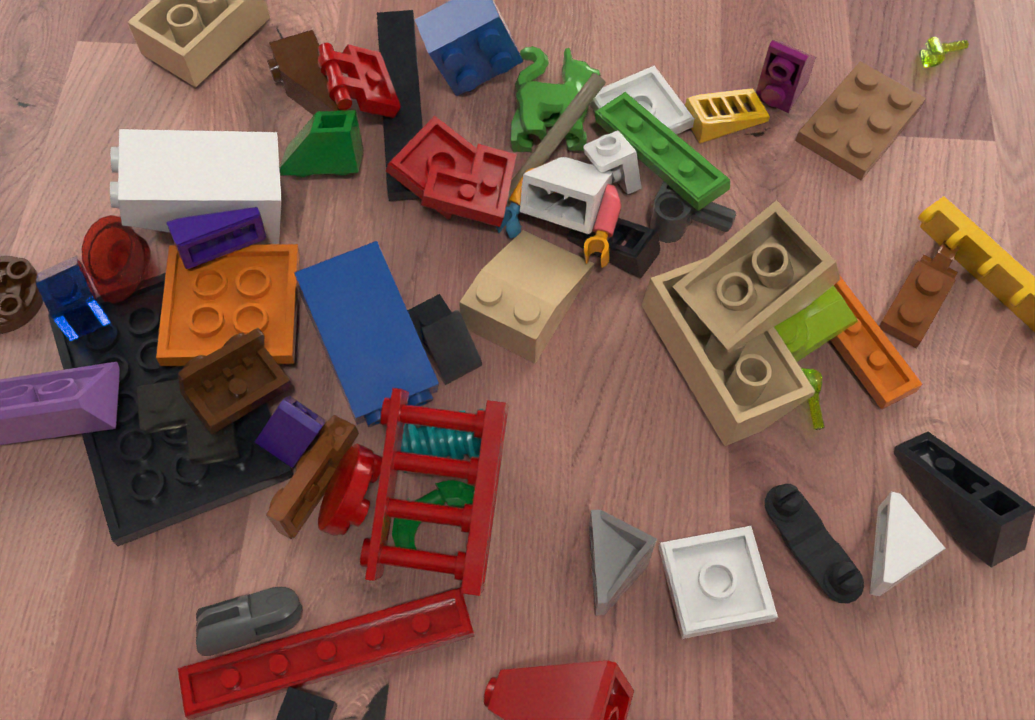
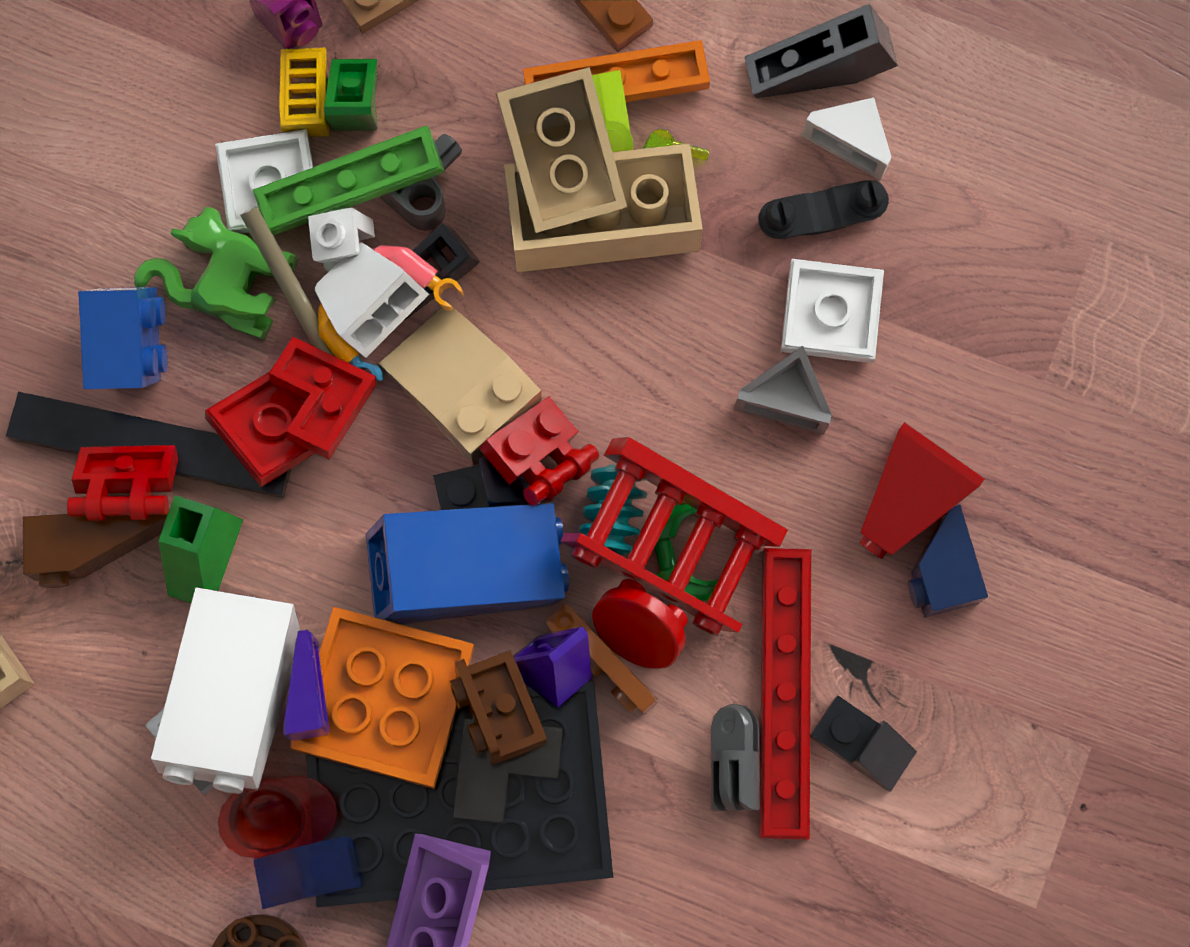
camera: 75 degrees left, 15 degrees up
none -> green slope [324,59,378,131]
none -> red plate [479,396,599,506]

